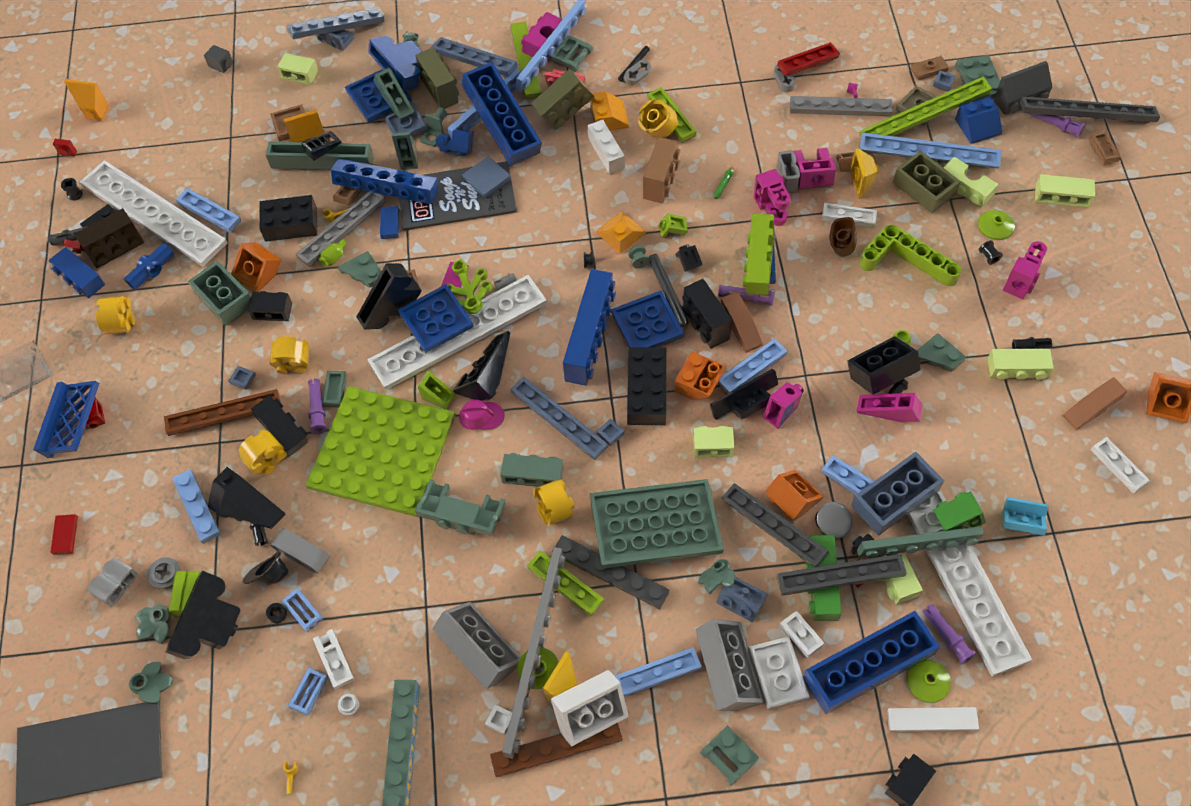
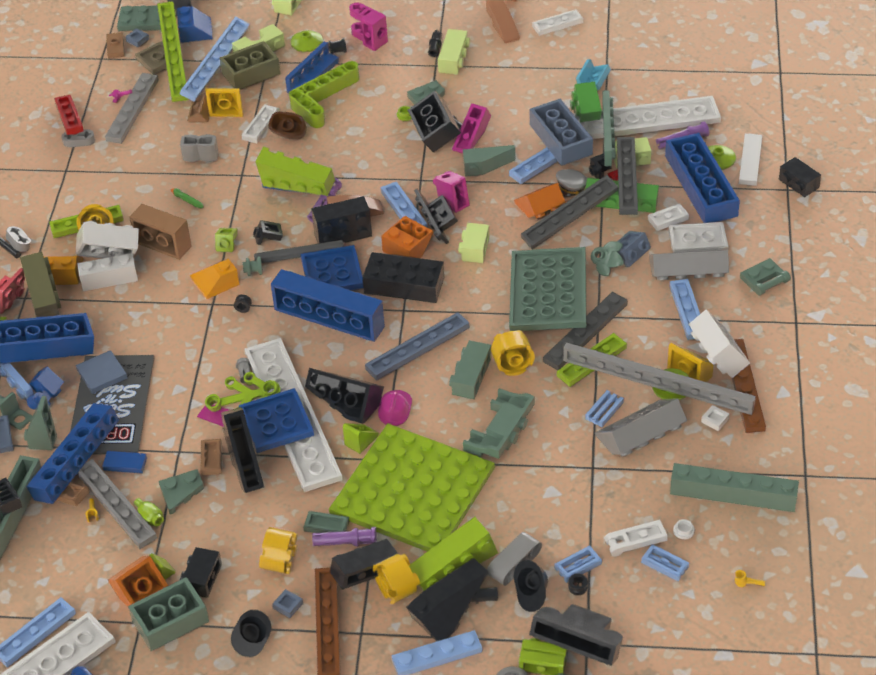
camera: 80 degrees left, 15 degrees down
black brick [259,195,317,242] -> none
sand blue plate [597,419,624,446] -> none
dark pink brick [753,169,790,226] -> none
dark pink brick [793,148,836,189] -> none
none -> white brick [76,221,139,259]
none -> lime slope [149,553,176,579]
none -> black piece [230,610,272,657]
none -> blue fence [285,41,339,93]
none -> lime wedge [409,517,498,591]
none -> sand green slope [463,145,515,176]
none -> light blue tile [585,390,624,427]

